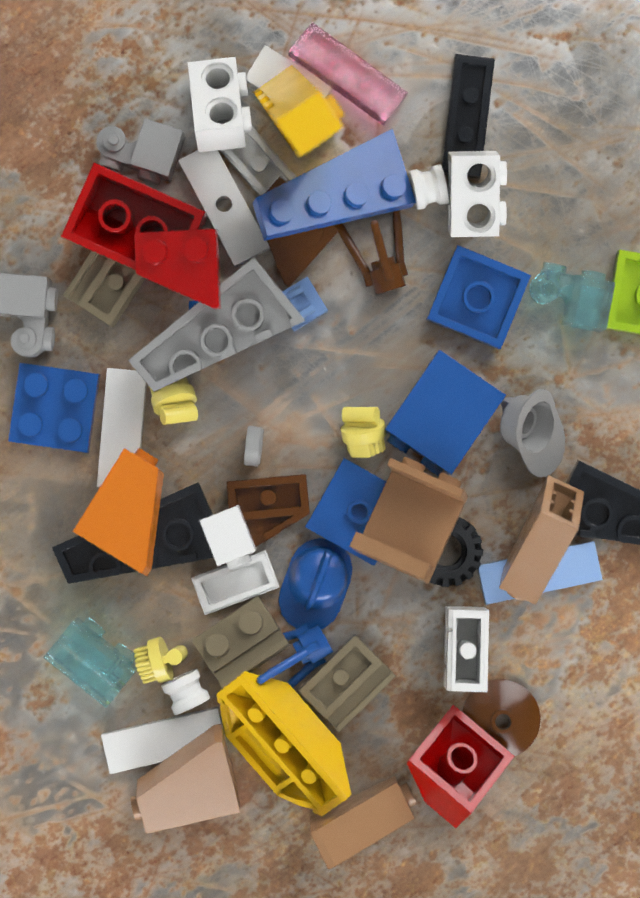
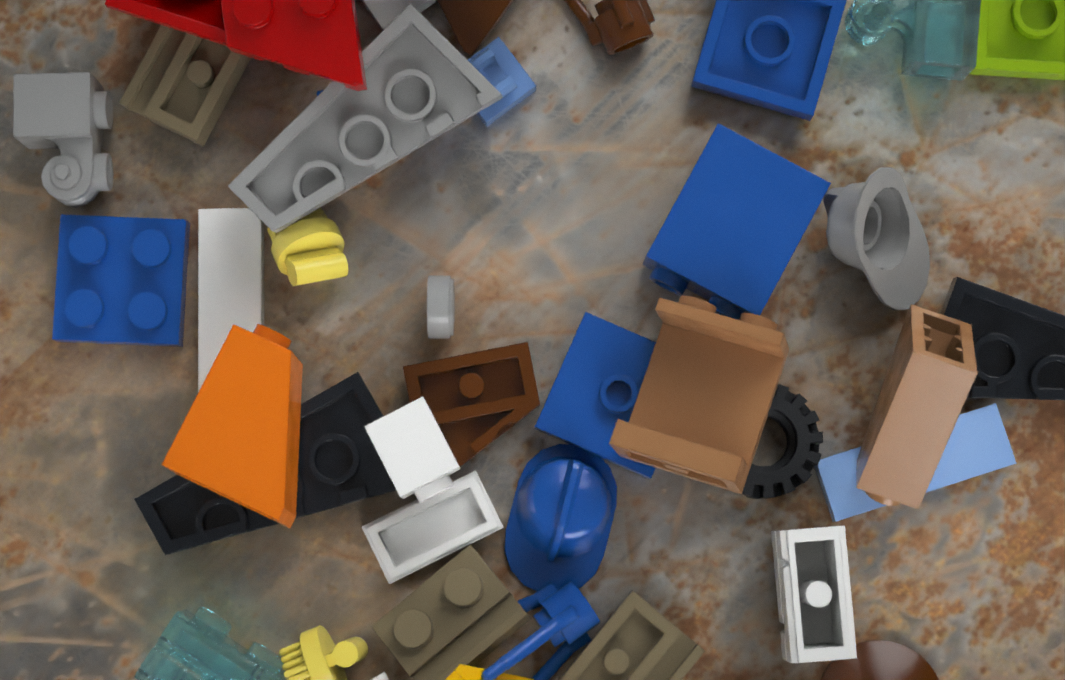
camera: 10 degrees left, 5 degrees down
light yellow piece [341,407,387,458] -> none

